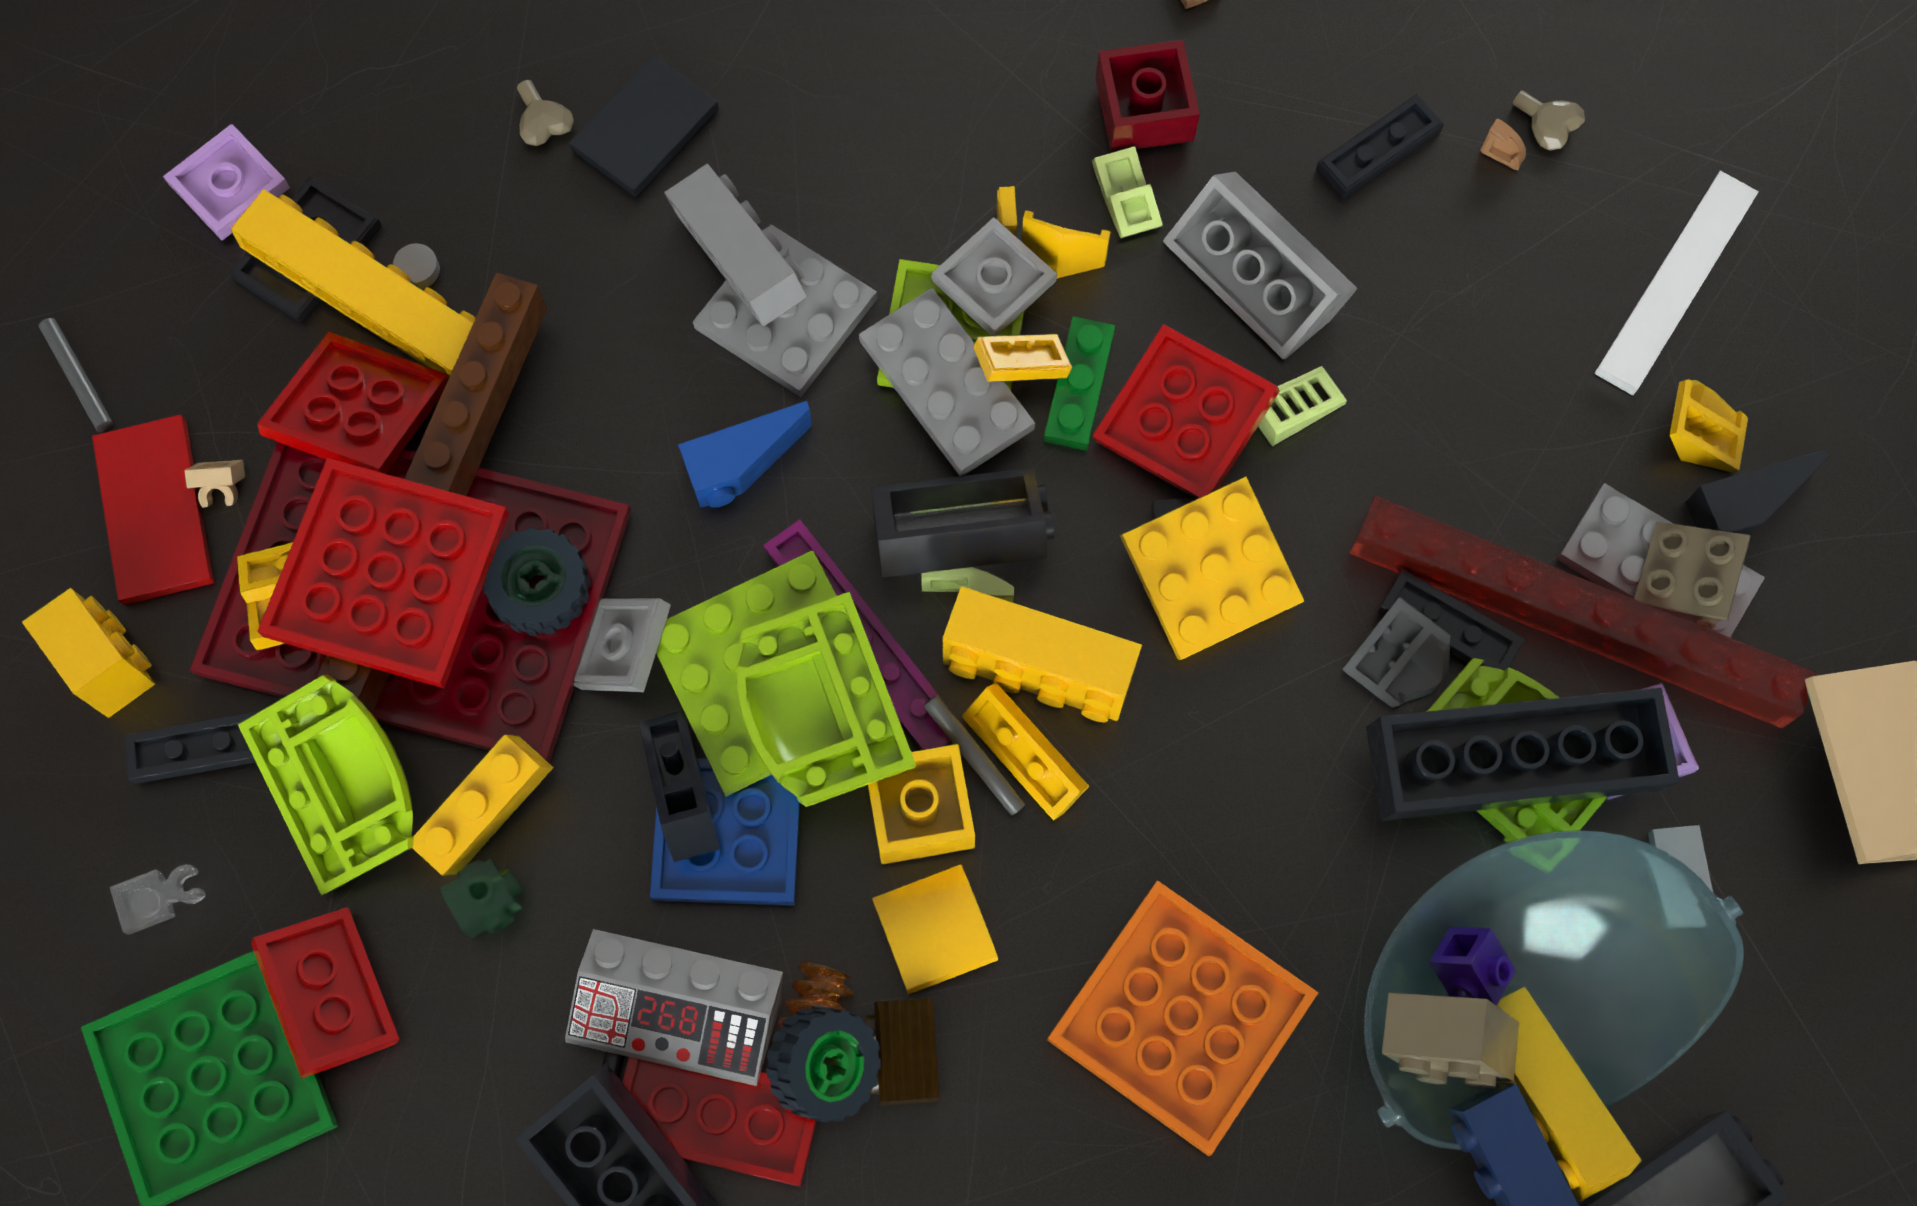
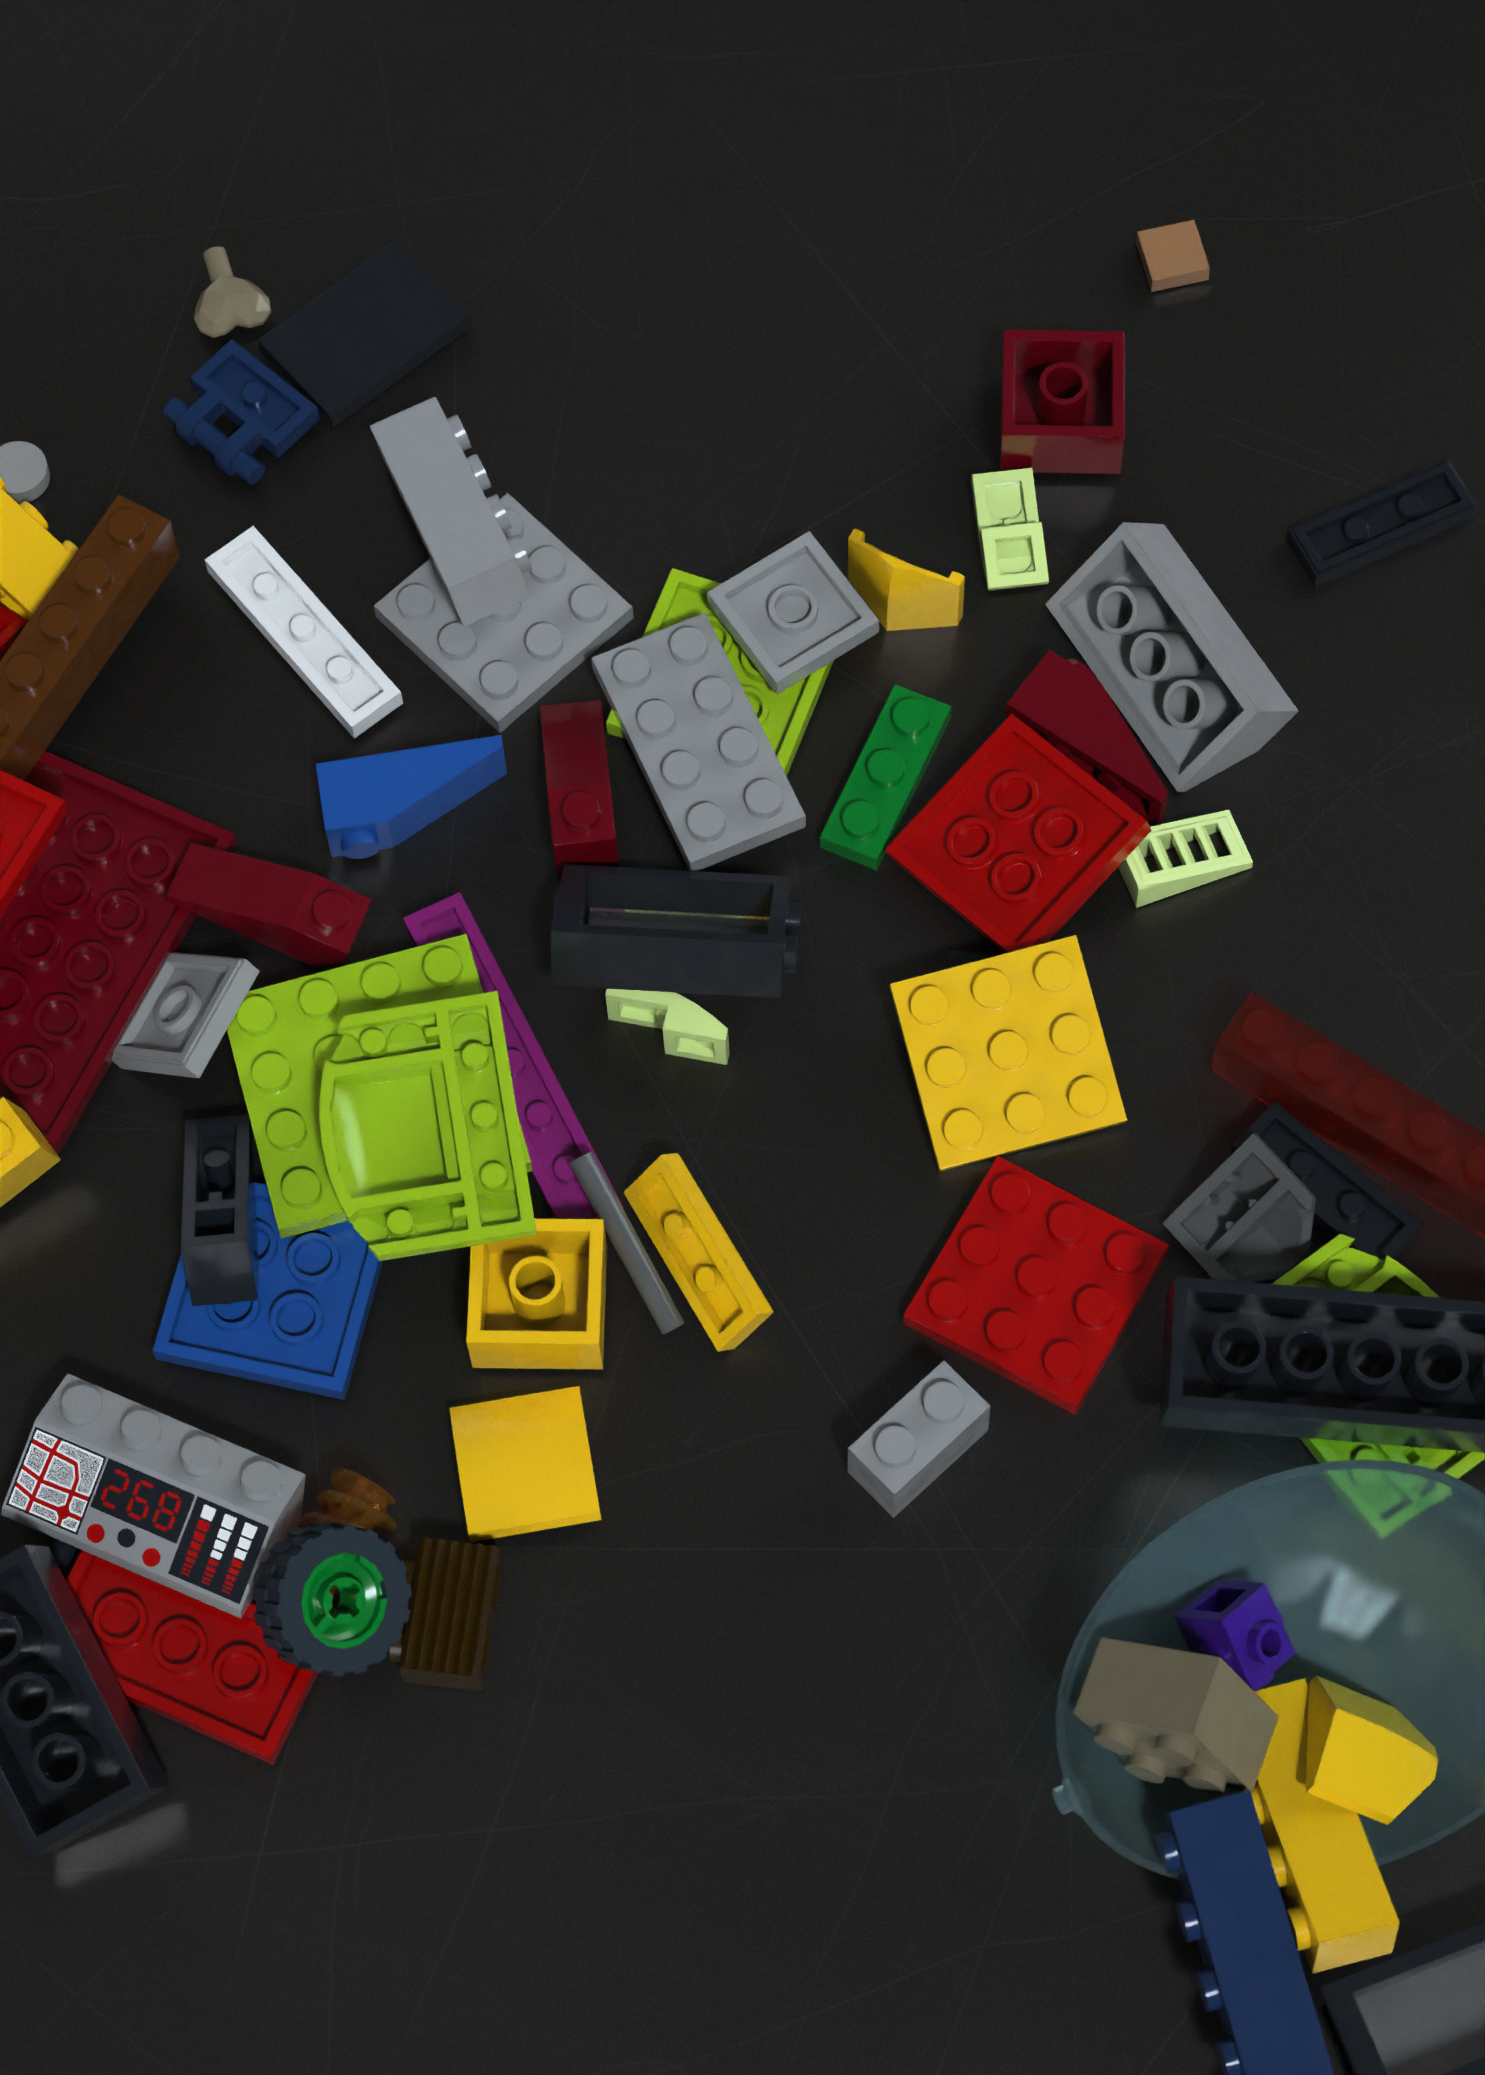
camera: 15 degrees right, 5 degrees down
black wheel [483,528,591,636] -> none
yellow brick [943,586,1142,723] -> none
yellow plate [973,334,1072,382] -> none
yellow tile [996,186,1017,236] -> none
orange plate [1047,880,1319,1156] -> none
none -> dark blue plate [163,339,320,485]
none -> dark red slope [164,843,372,971]
none -> white plate [205,526,403,739]
none -> dark red slope [540,699,619,878]
none -> light grey brick [848,1360,991,1518]
none -> red plate [903,1155,1169,1415]
none -> dark red slope [1005,650,1169,826]
none -> yellow slope [1306,1675,1438,1825]

